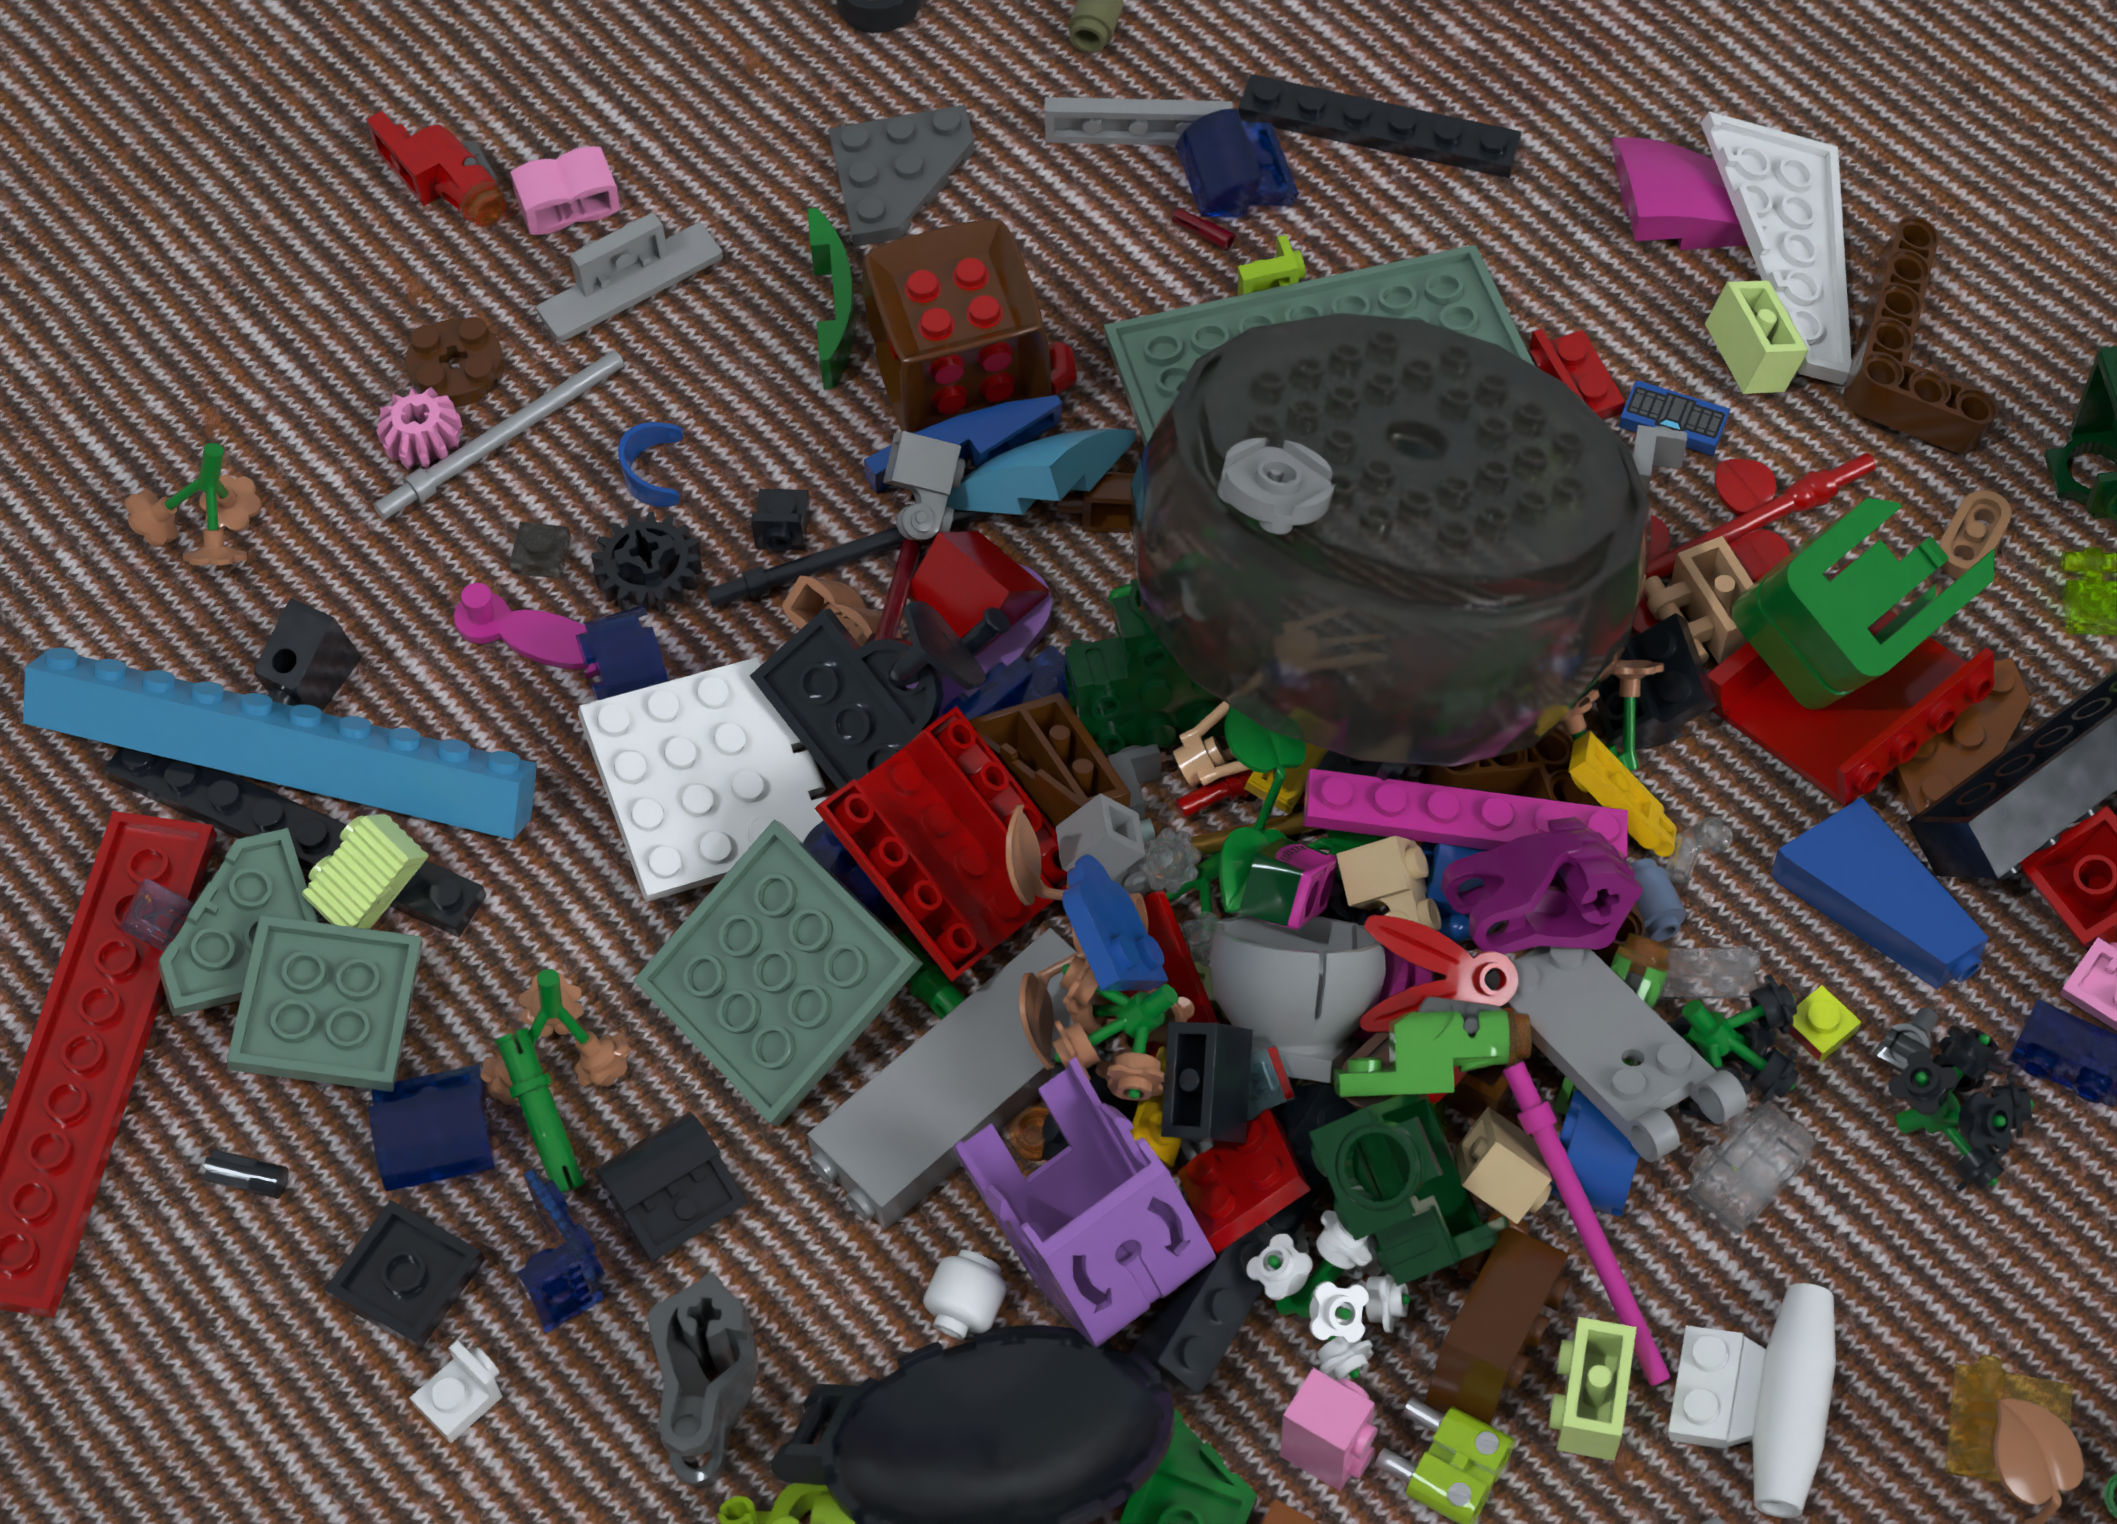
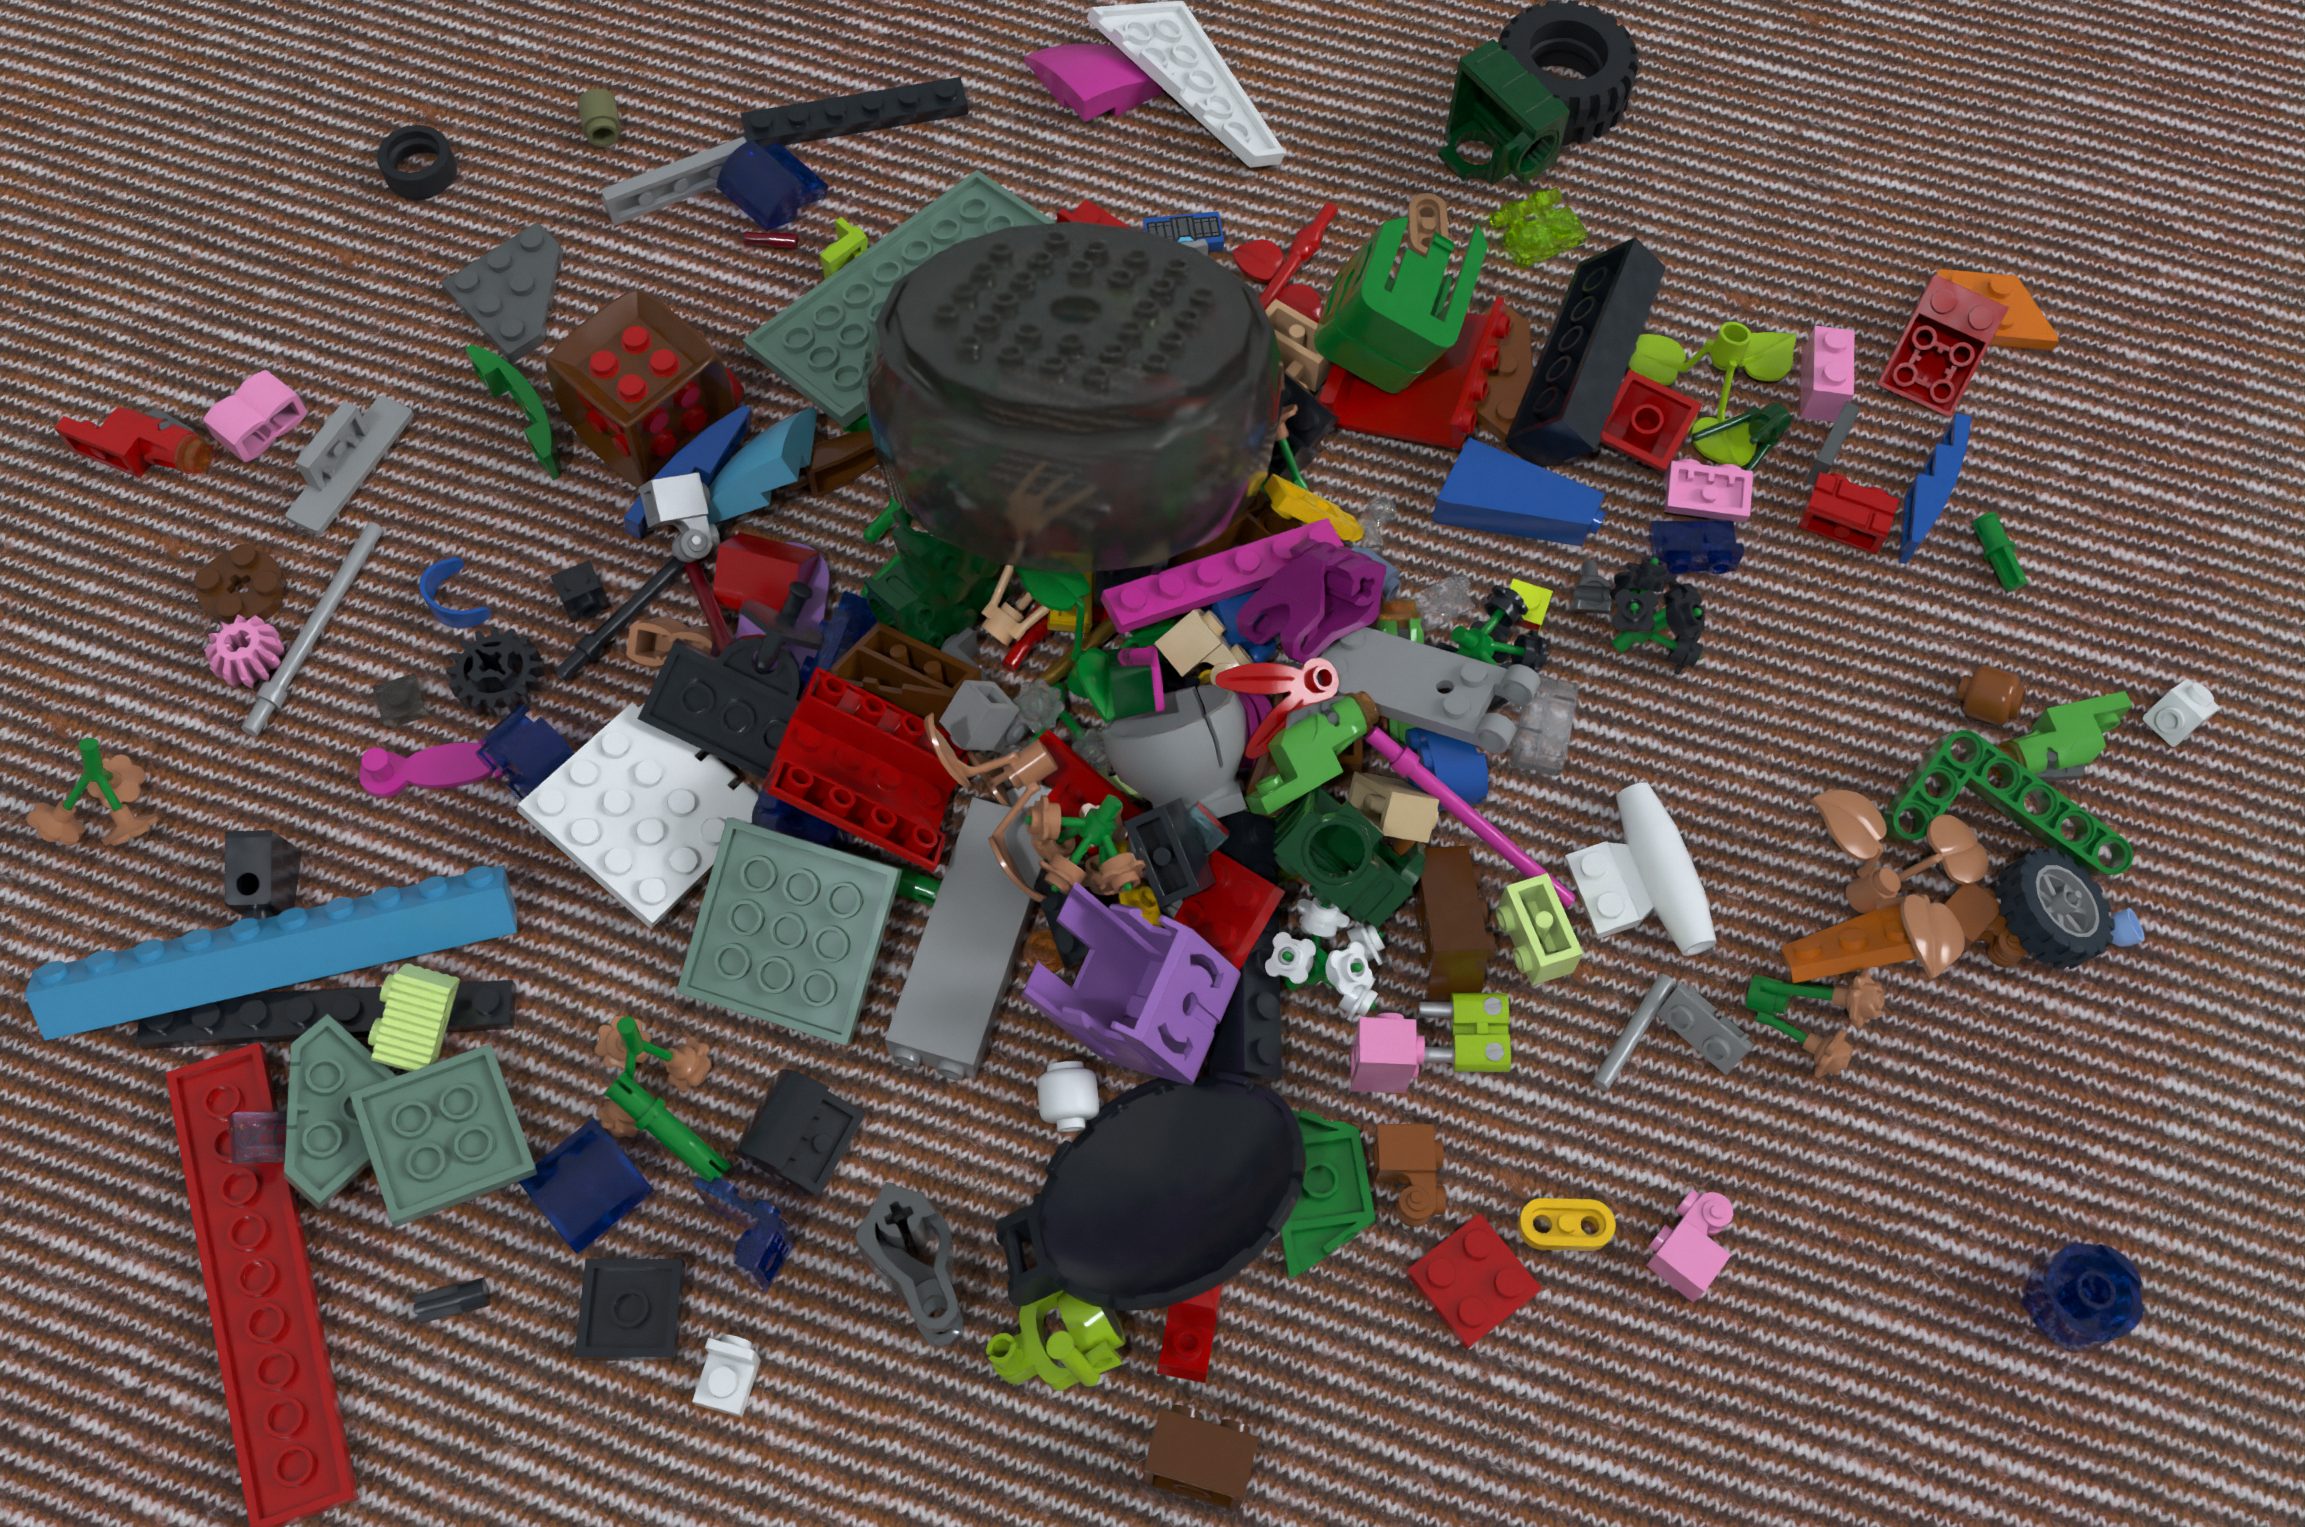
camera: 35 degrees left, 5 degrees up
blue plate [1062,854,1169,991] -> none
light grey plate [1217,438,1334,534] -> none
yellowish green brick [1705,280,1808,394] -> none
reddish brown beam [1844,216,1998,454] -> none
clear yellow hinge [1944,1355,2073,1496] -> none

